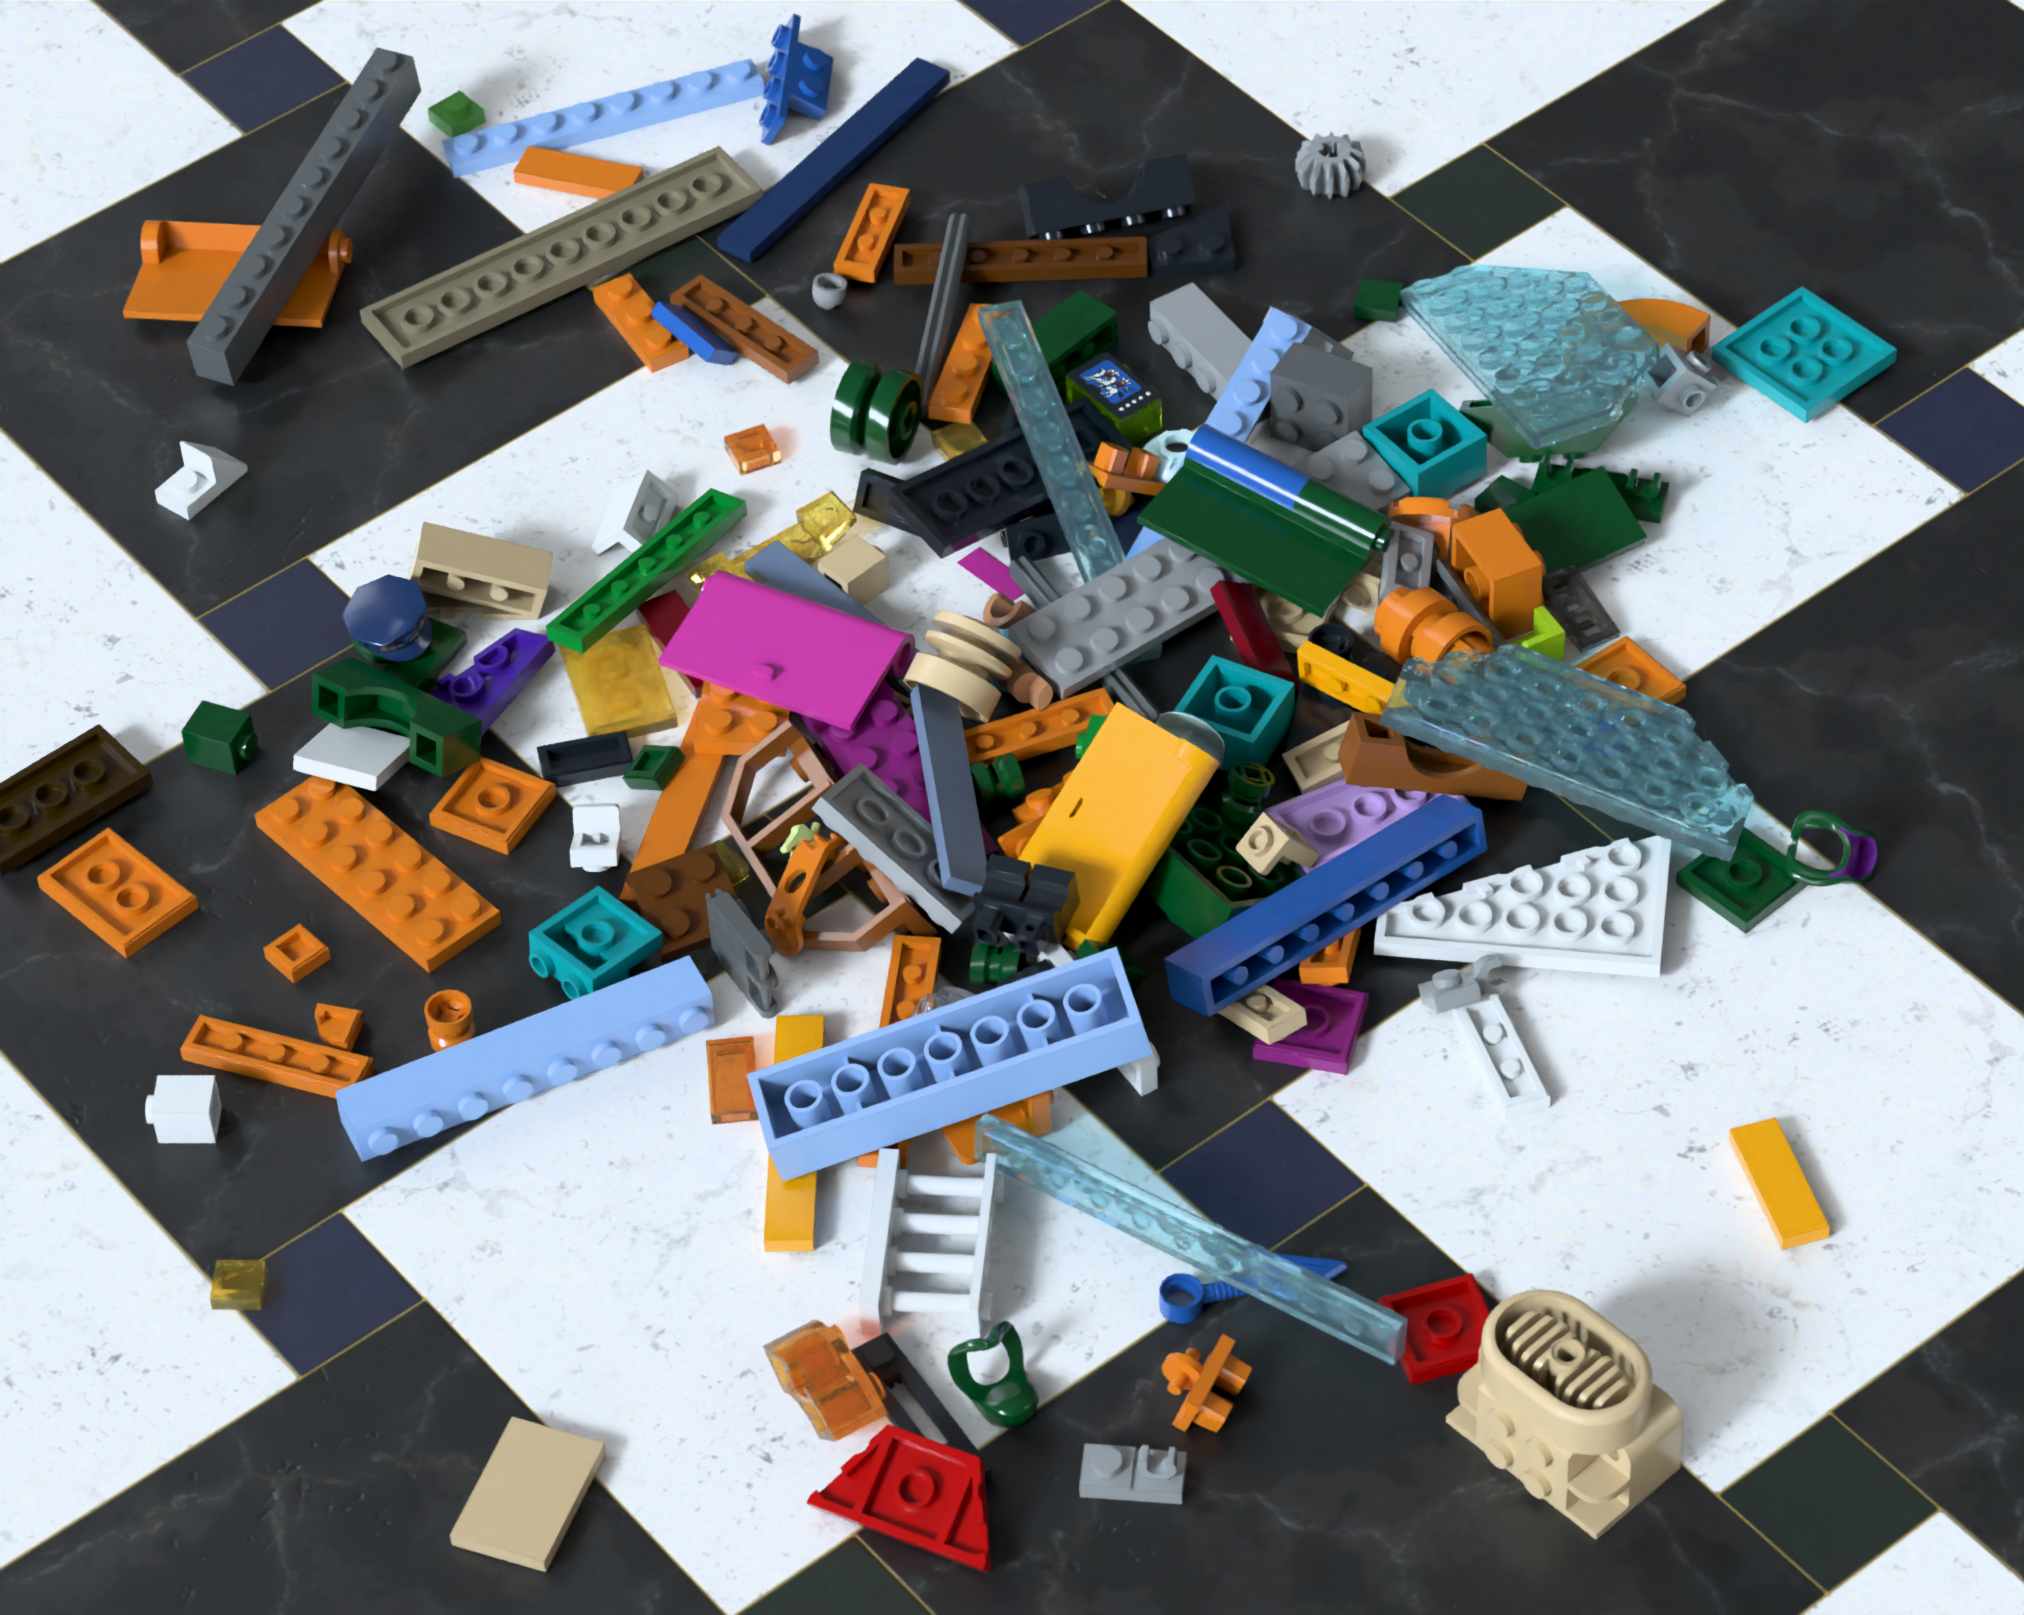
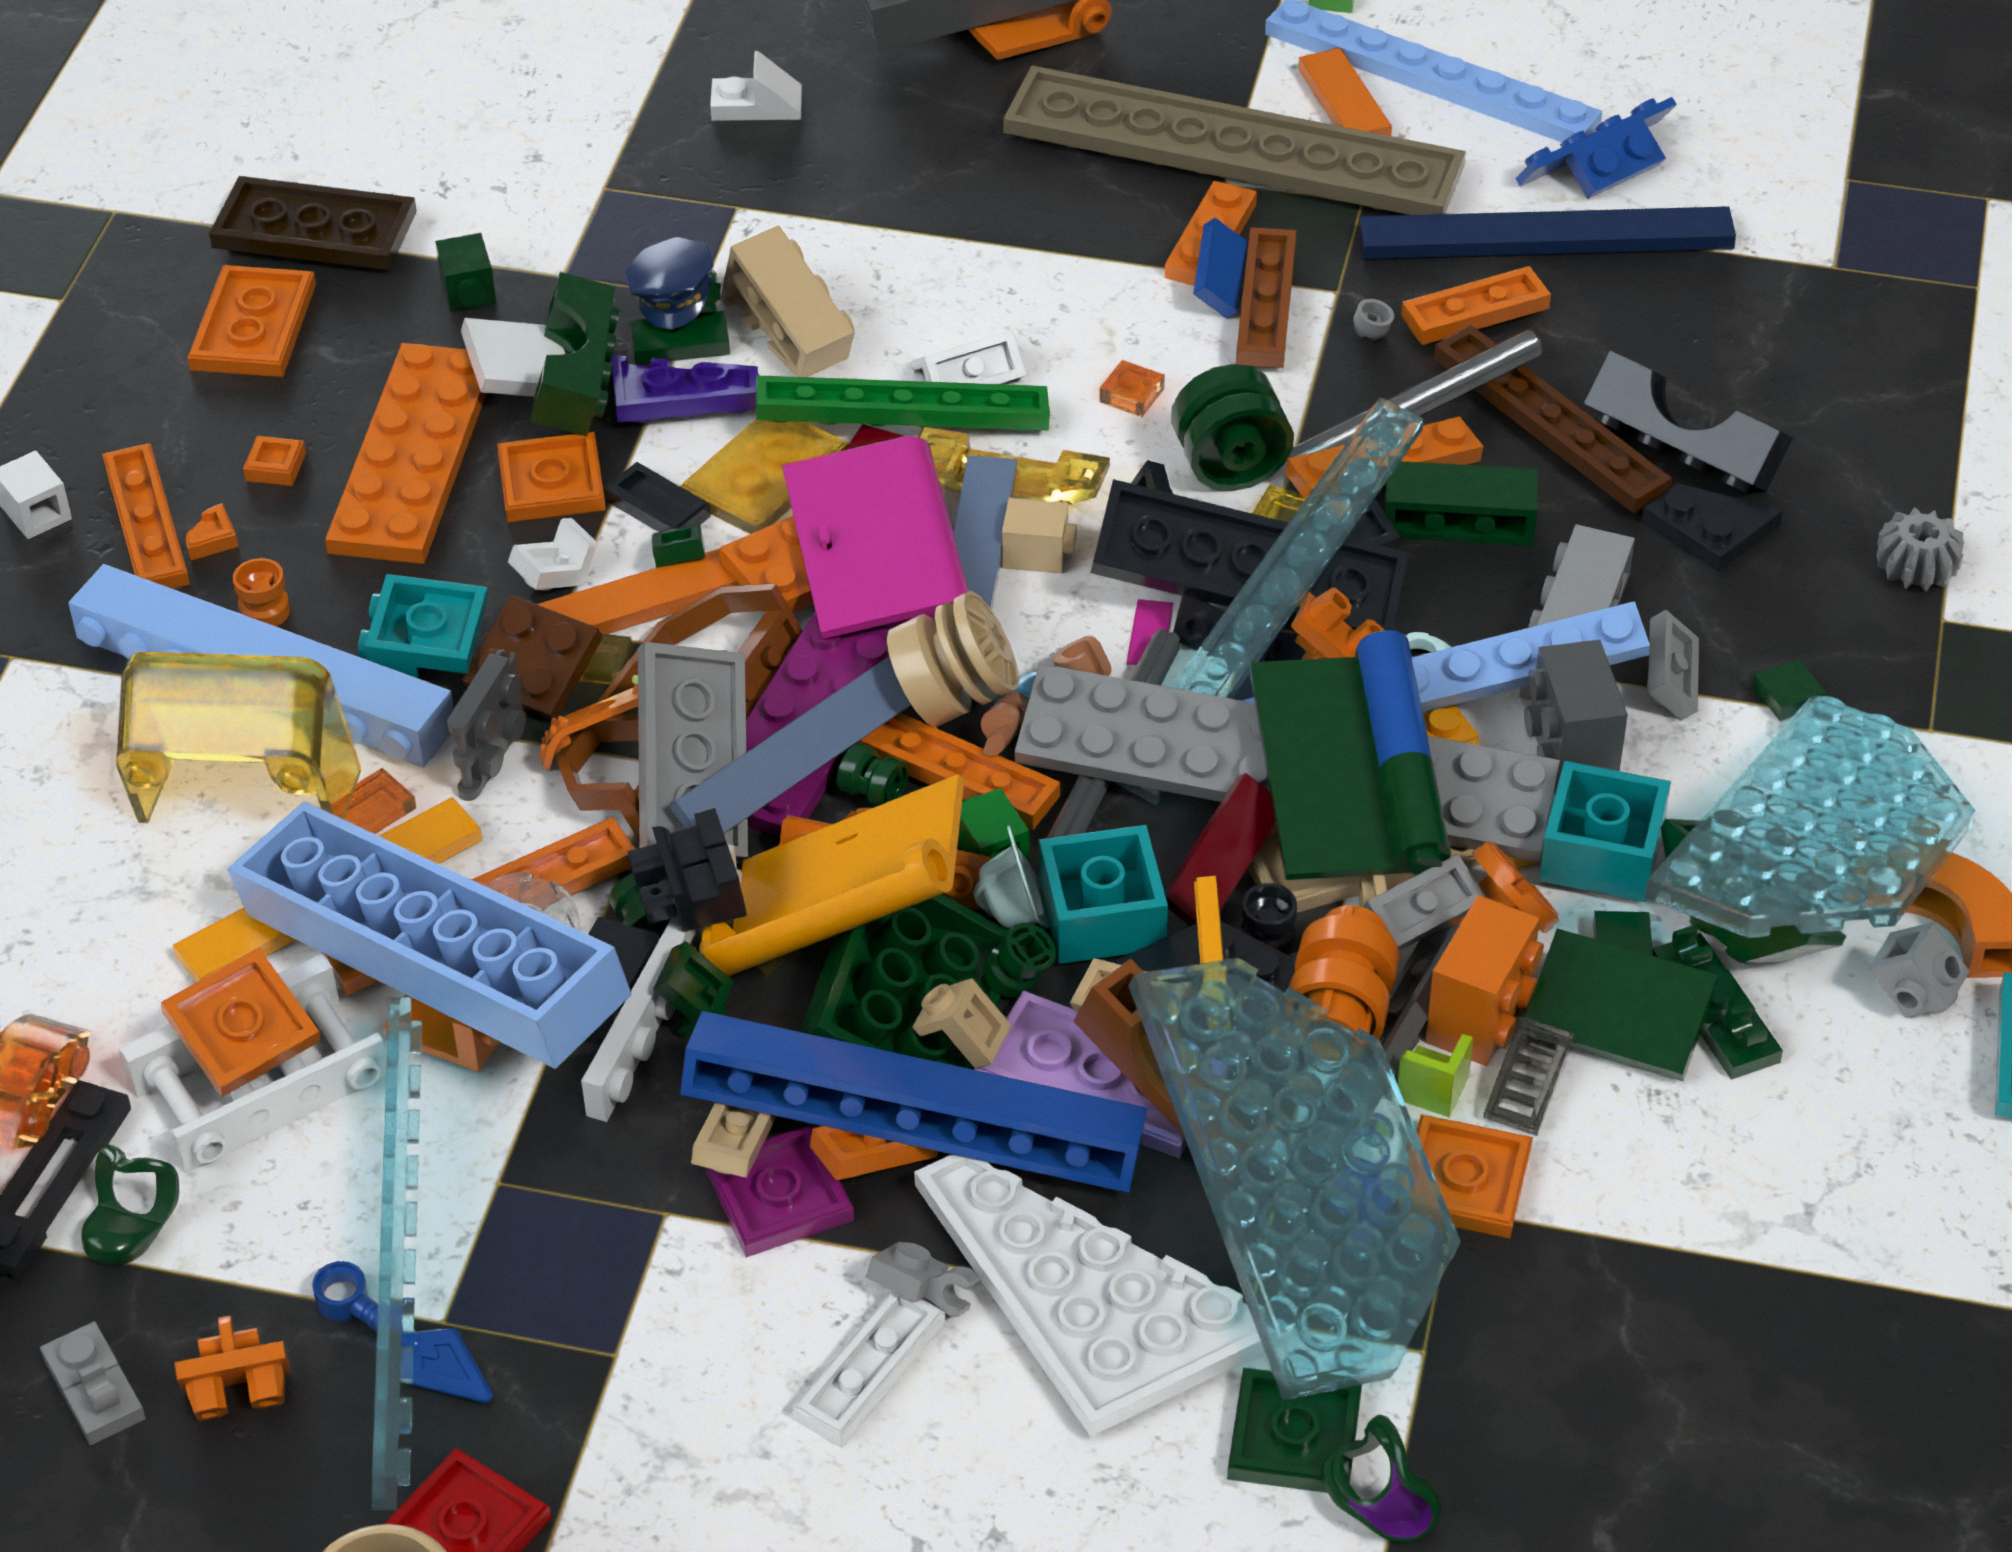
camera: 50 degrees right, 0 degrees up
brick [1066,351,1162,445] -> none
none -> clear yellow windscreen [116,651,362,823]
none -> orange plate [161,948,320,1097]

